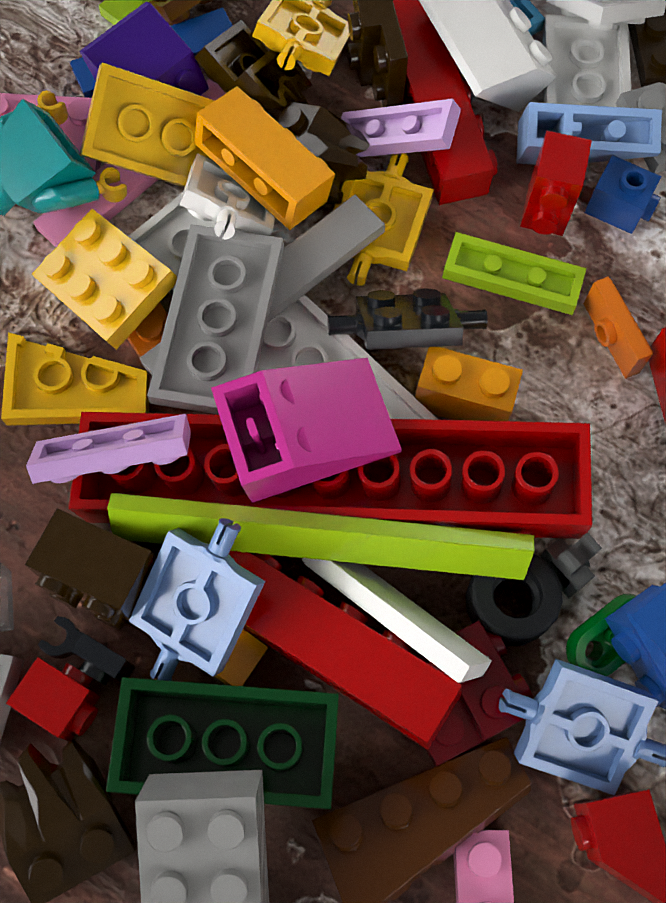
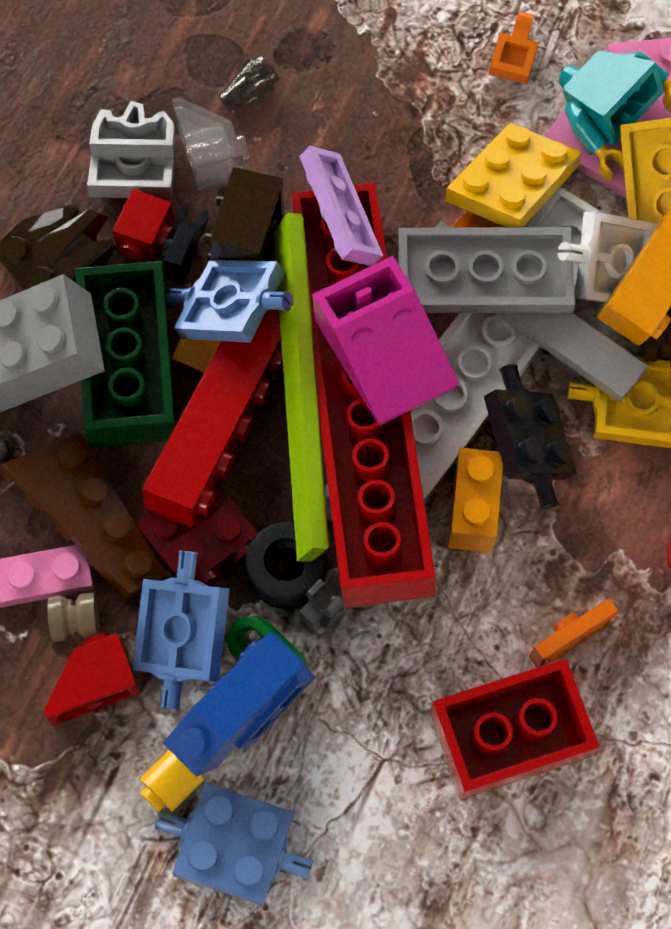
camera: 80 degrees right, 0 degrees up
yellow wing [1,332,150,426] -> none
white tile [302,558,492,683] -> none
lime plate [442,232,587,315] -> none
none -> dark tan wheel [47,592,100,642]

